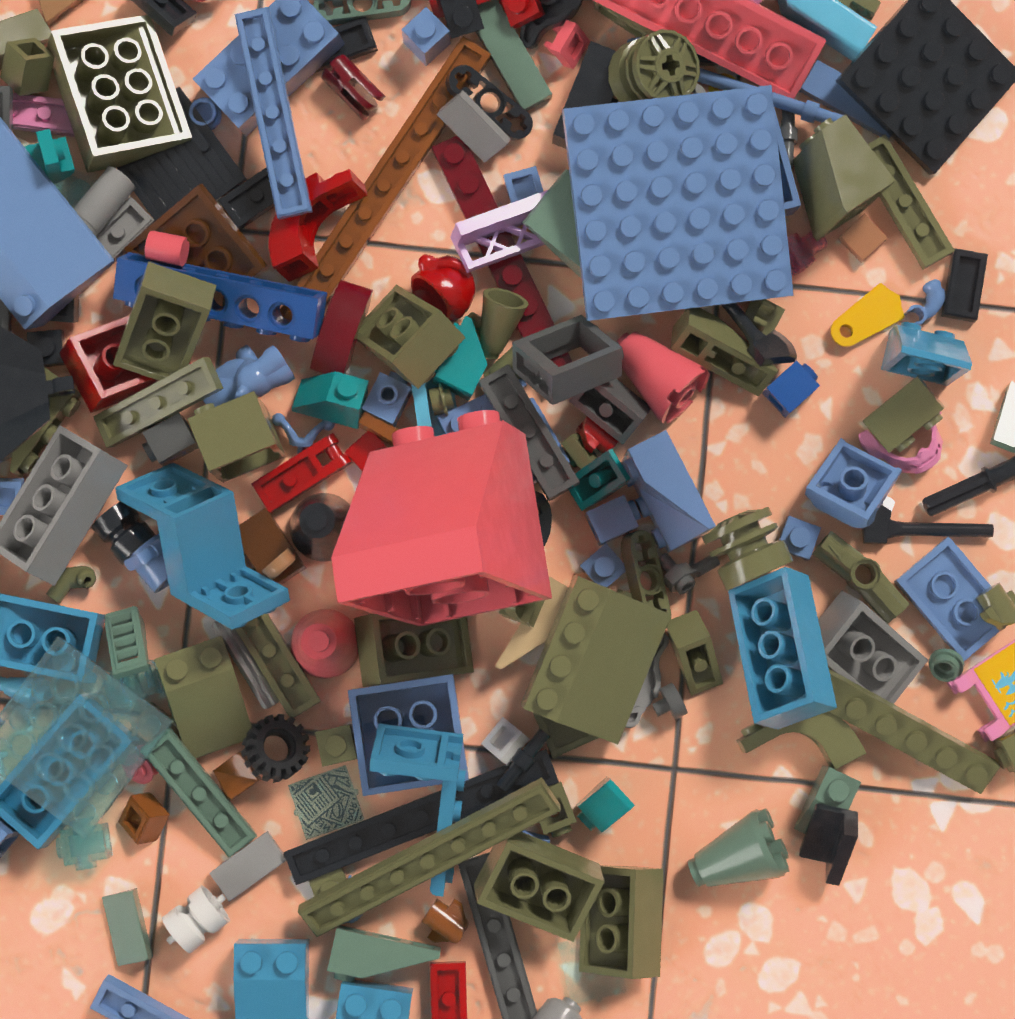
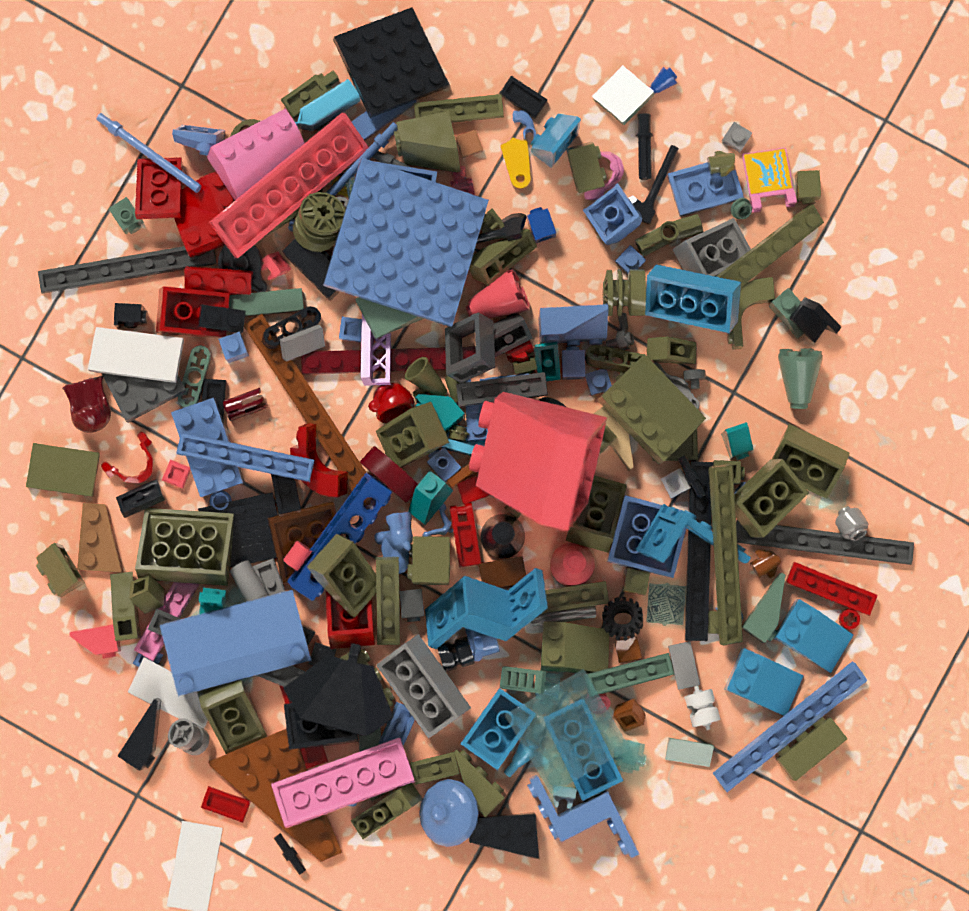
camera: 65 degrees left, 0 degrees up
olive arm [46,566,96,603] -> none
medium nougat tile [262,547,297,580] -> none
none -> coral tile [162,460,191,489]

